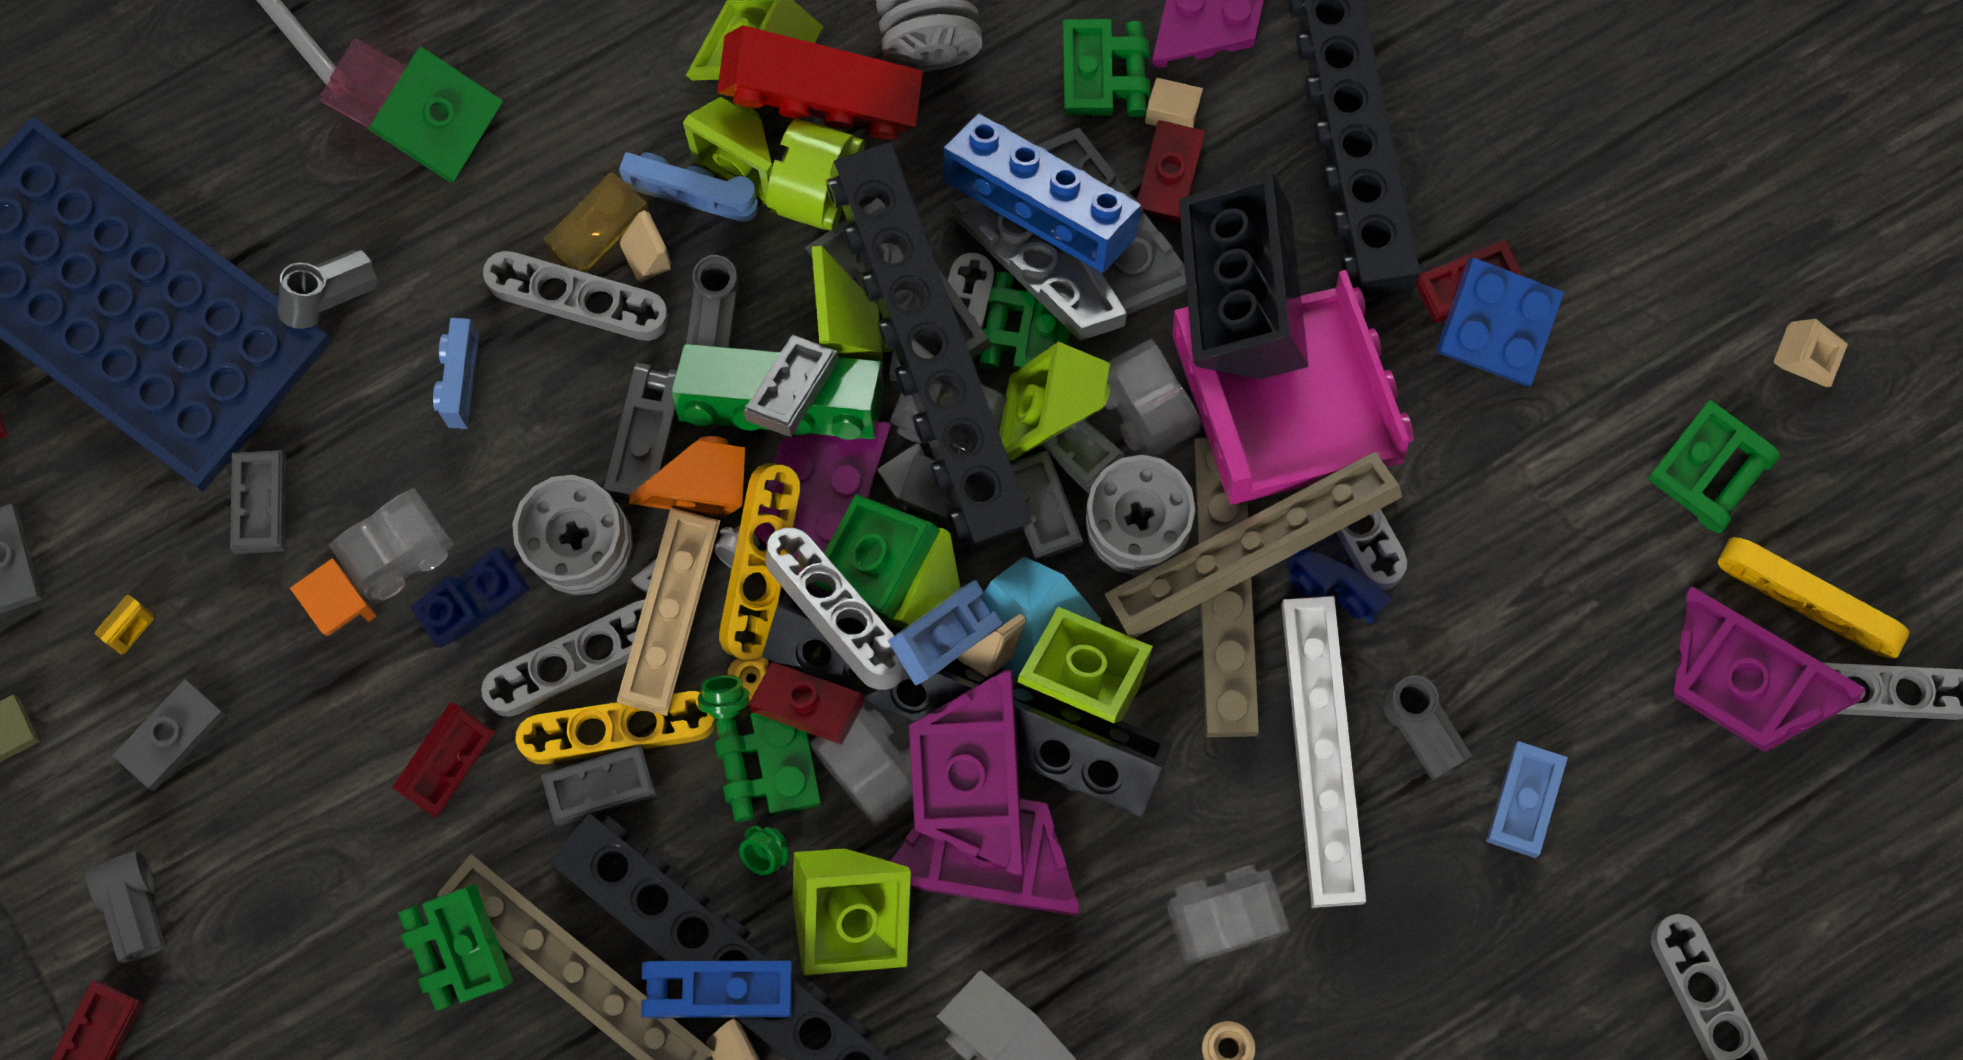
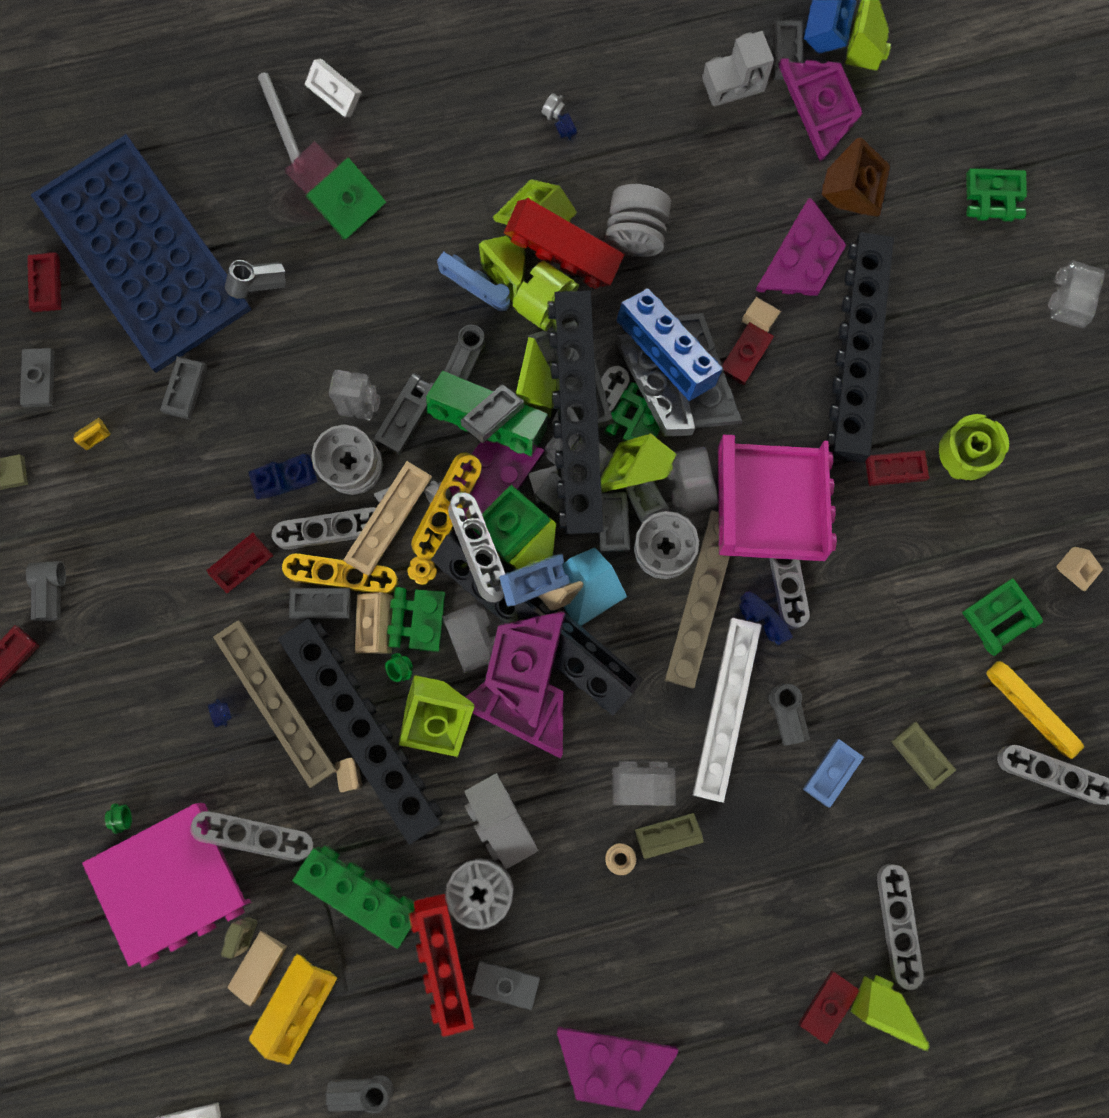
camera: 15 degrees right, 5 degrees up
dark grey plate [112,679,226,792] -> none
orange panel [290,558,377,636] -> none
clear brick [329,488,454,601] -> none
green plate [397,883,514,1011] -> none
medium blue plate [433,318,479,429] -> none
light grey beam [483,251,669,341] -> none
clear yellow plate [543,172,649,273] -> none
tan slope [620,210,672,282] -> none
orange slope [629,436,745,518] -> none
blue plate [641,961,793,1019] -> none
green plate [697,675,750,719] -> none
dark red plate [748,662,865,745] -> none
lime slope [1017,607,1153,723] -> none
green plate [1063,19,1151,117] -> none
dark tan plate [1105,452,1402,638] -> none
black slope [1179,172,1309,379] -> none
blue plate [1435,257,1564,386] -> none
magenta wing [1674,586,1865,752] -> none
none -> clear blue plate [207,699,232,728]
none -> clear brick [329,370,380,420]
none -> tan slope [355,592,394,654]
none -> olive plate [635,813,704,859]
none -> olive plate [891,722,956,789]
none -> lime brick [939,414,1009,480]

